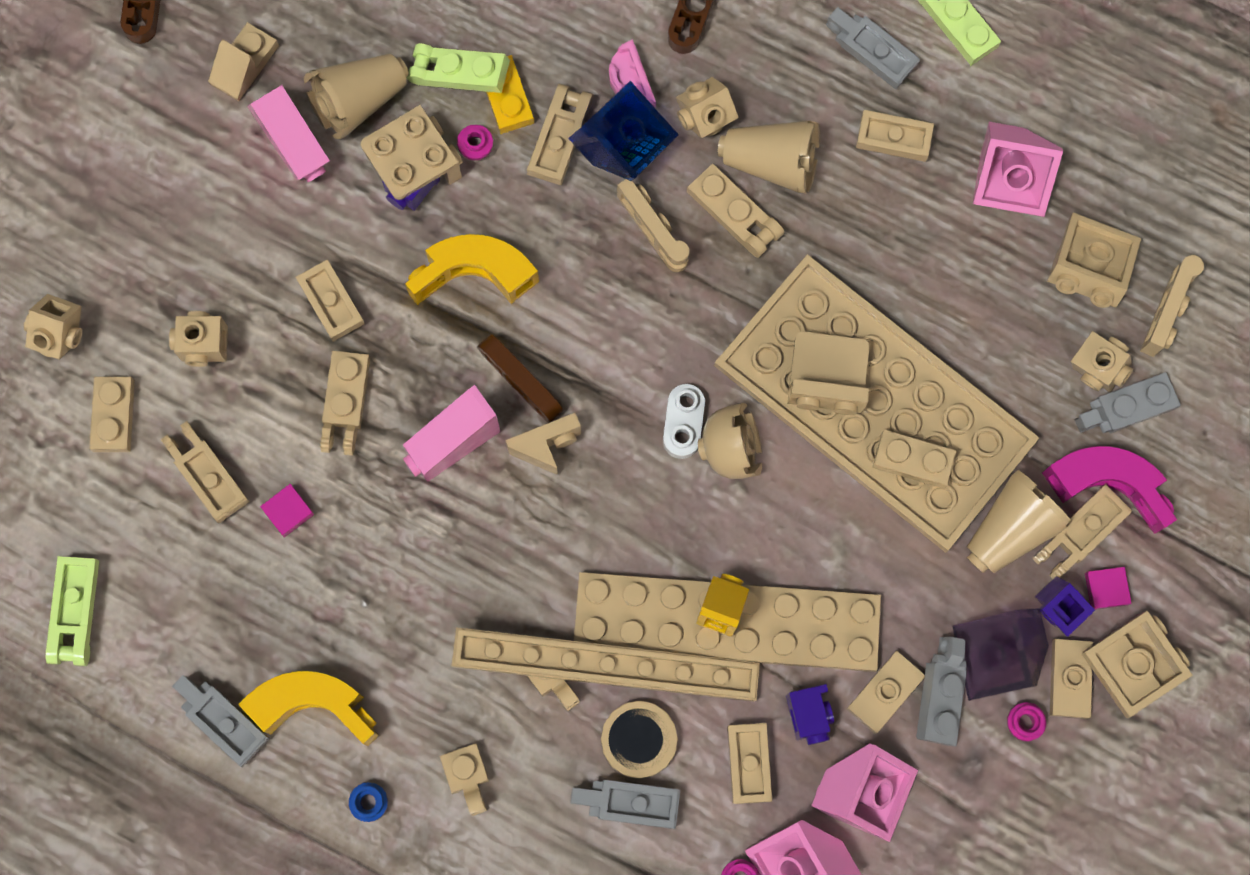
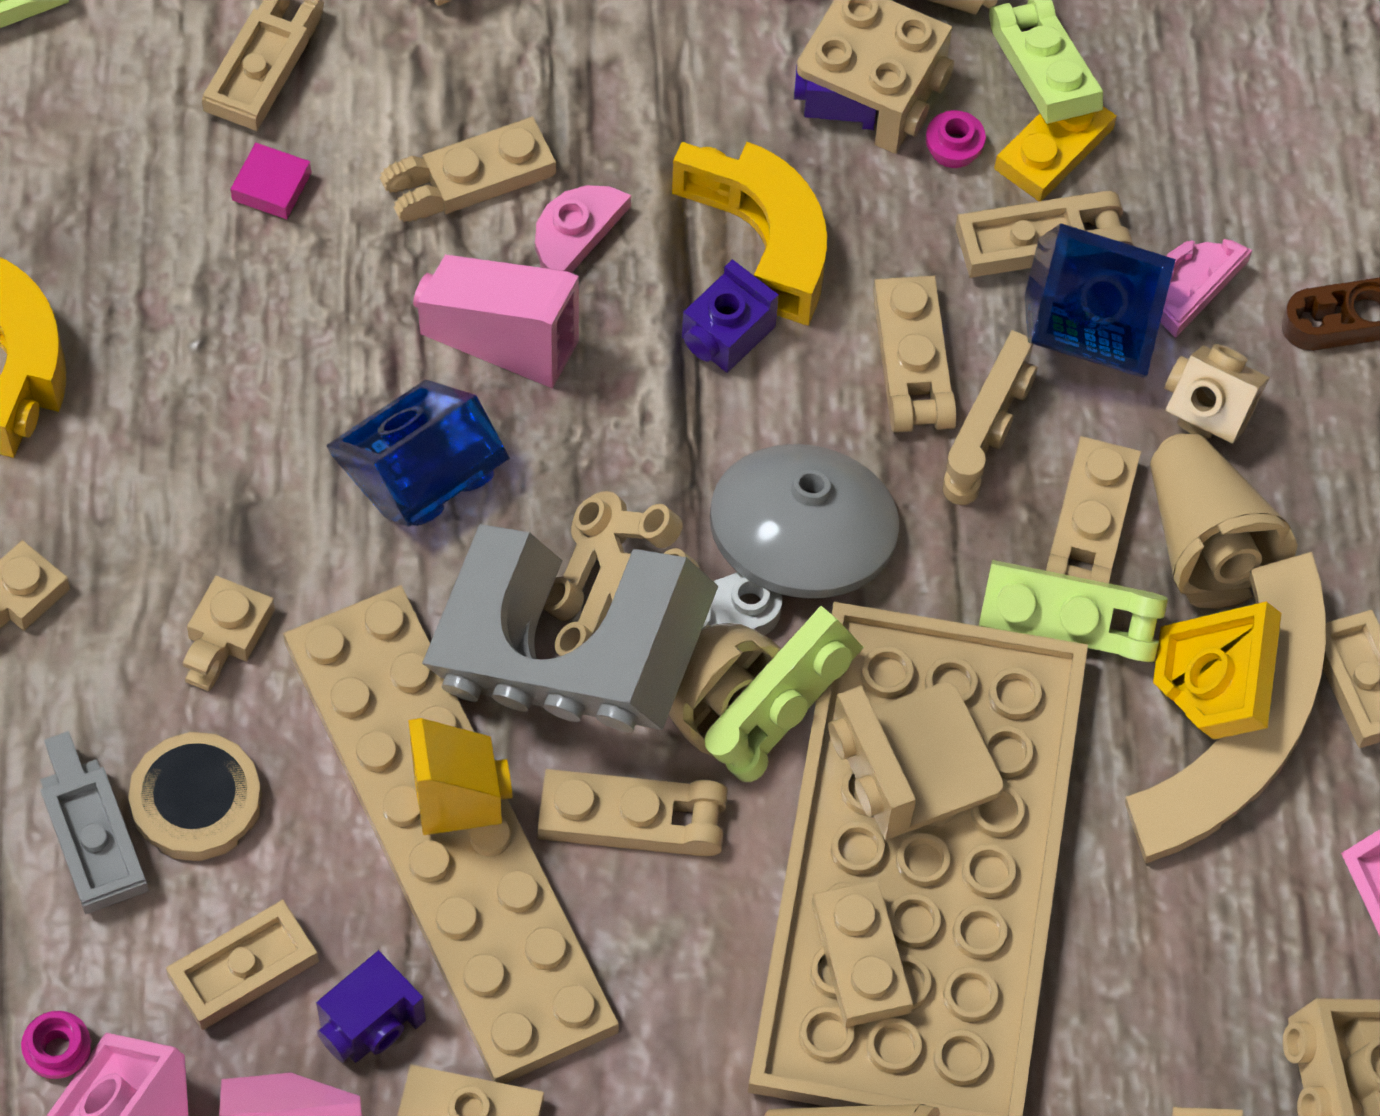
camera: 60 degrees right, 15 degrees down
tan plate [296,259,365,342] -> none
tan tile [451,627,760,702] -> none
reddish brown beam [477,334,563,423] -> none
tan slope [505,413,581,474] -> none
none -> clear blue slope [326,379,510,527]
none -> light grey arch [422,524,718,732]
none -> bright pink plate [535,185,631,273]
none -> tan plate [538,769,728,856]
none -> tan plant [543,491,699,656]
none -> dark purple brick [682,259,779,373]
none -> yellowish green plate [704,606,864,782]
none -> light grey dish [710,444,899,598]
none -> tan plate [873,275,956,433]
none -> yellowish green plate [979,560,1168,662]
none -> tan tile [1125,552,1326,864]
none -> yellow plate [1153,601,1282,740]

